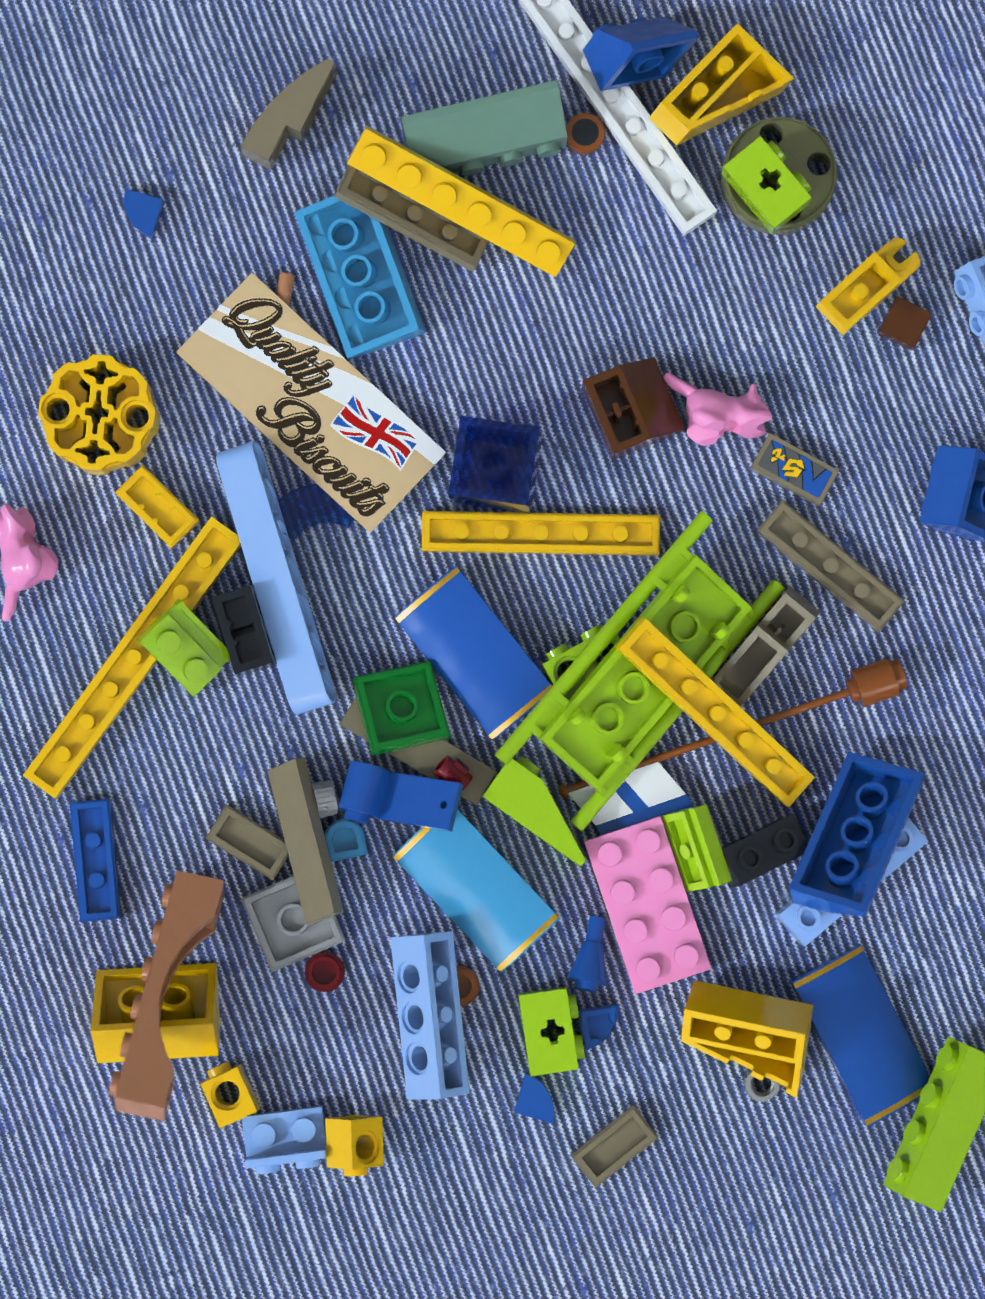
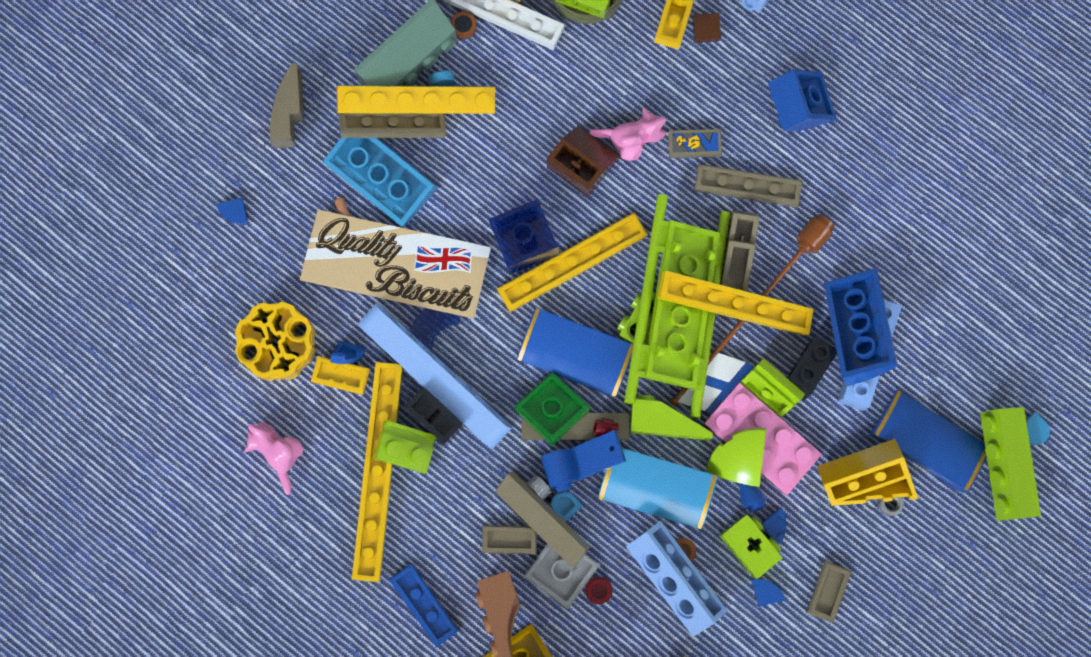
camera: 30 degrees left, 5 degrees down
none -> blue tile [330,341,365,364]
none -> dark azure tile [428,70,456,86]
none -> lime brick [707,428,767,487]

